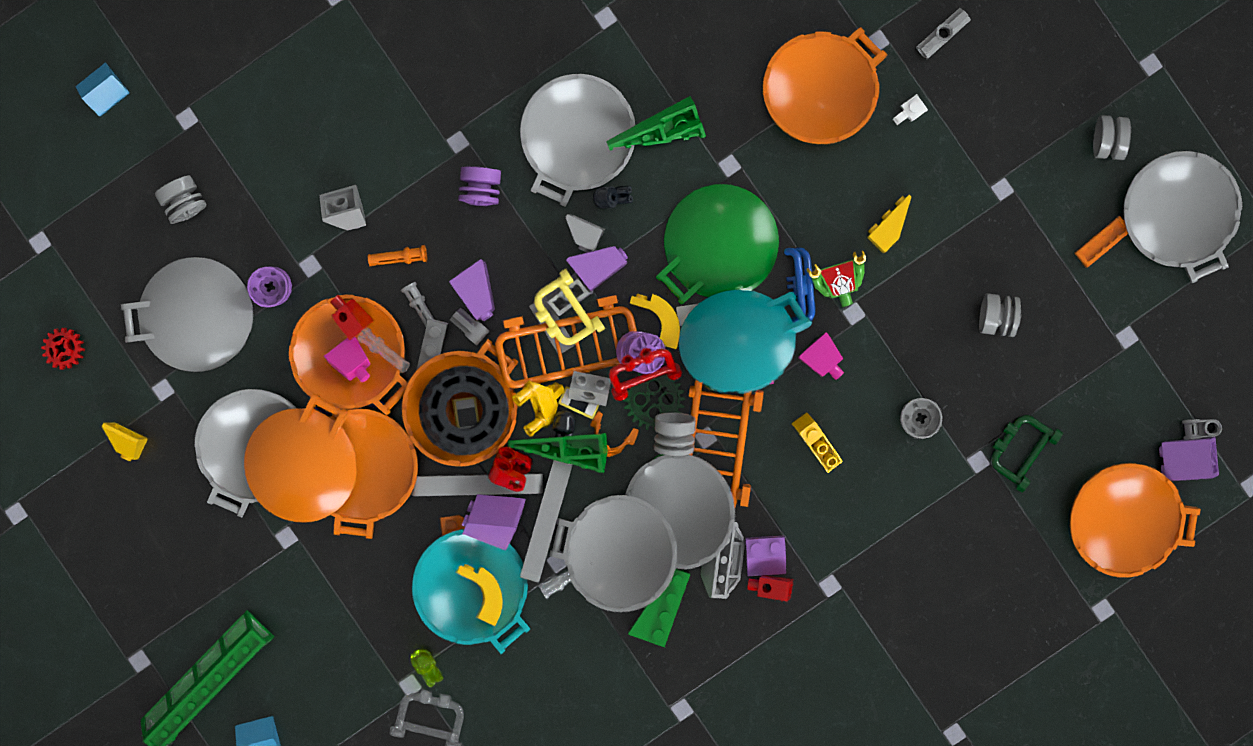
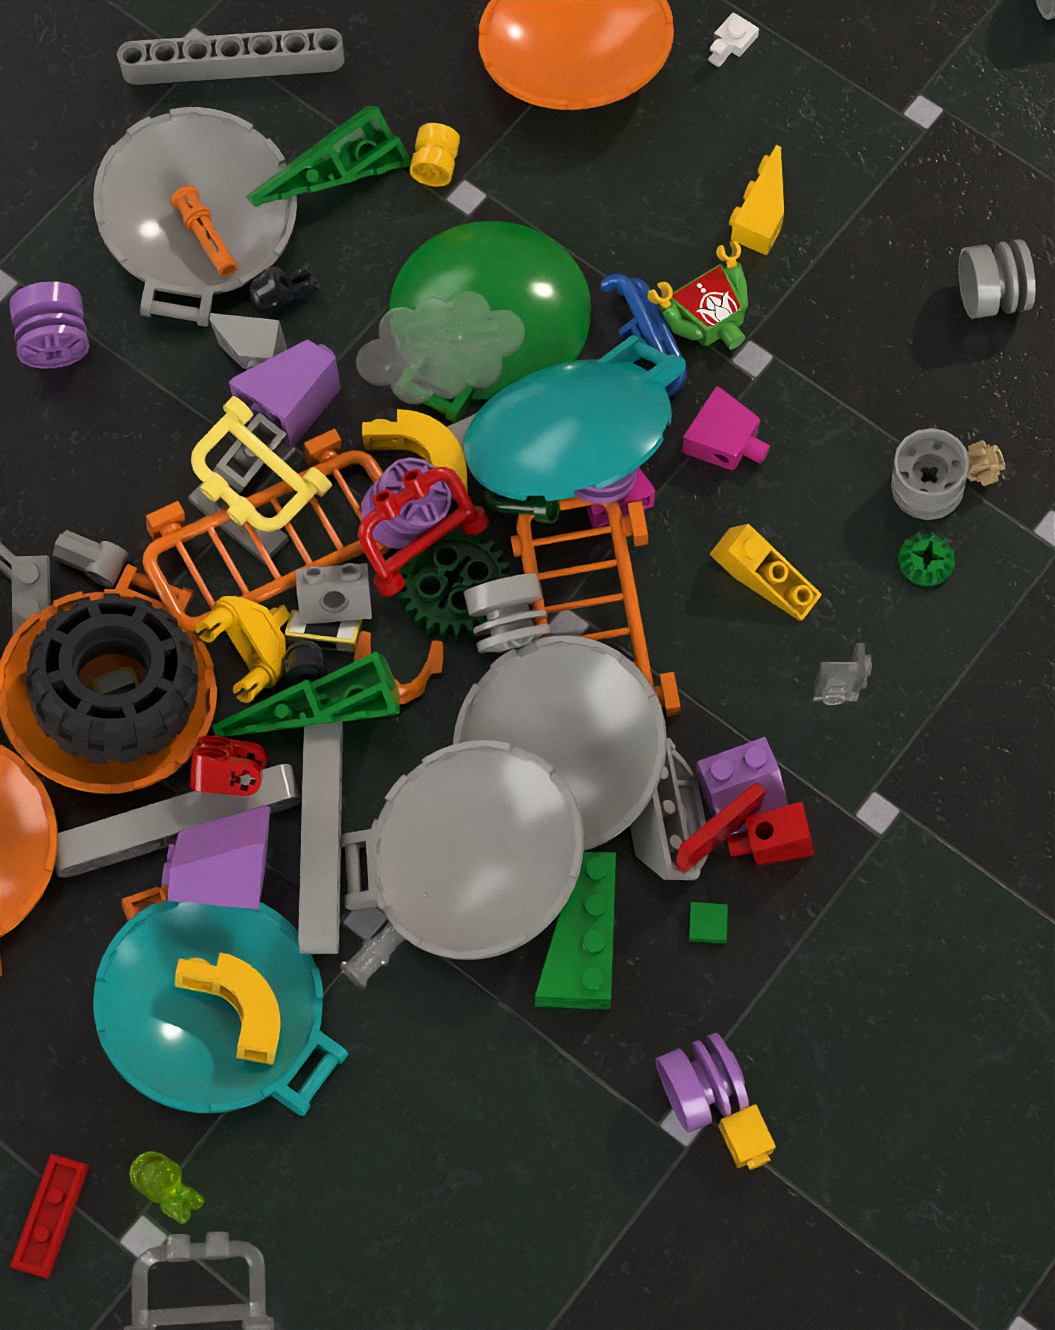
camera: 15 degrees left, 20 degrees down
medium lavender slope [449,259,495,321] -> none
none -> red tile [10,1154,89,1279]
none -> light grey beam [117,28,345,85]
none -> orange pin [170,185,238,277]
none -> clear plate [356,291,525,404]
none -> yellow wheel [409,123,460,187]
none -> medium lavender wheel [655,1033,749,1133]
none -> red tile [675,783,766,874]
none -> green tile [689,902,728,944]
none -> yellow brick [718,1104,776,1170]
none -> clear bracket [813,643,872,705]
none -> green gear [898,532,955,586]
none -> tan gear [967,440,1005,486]

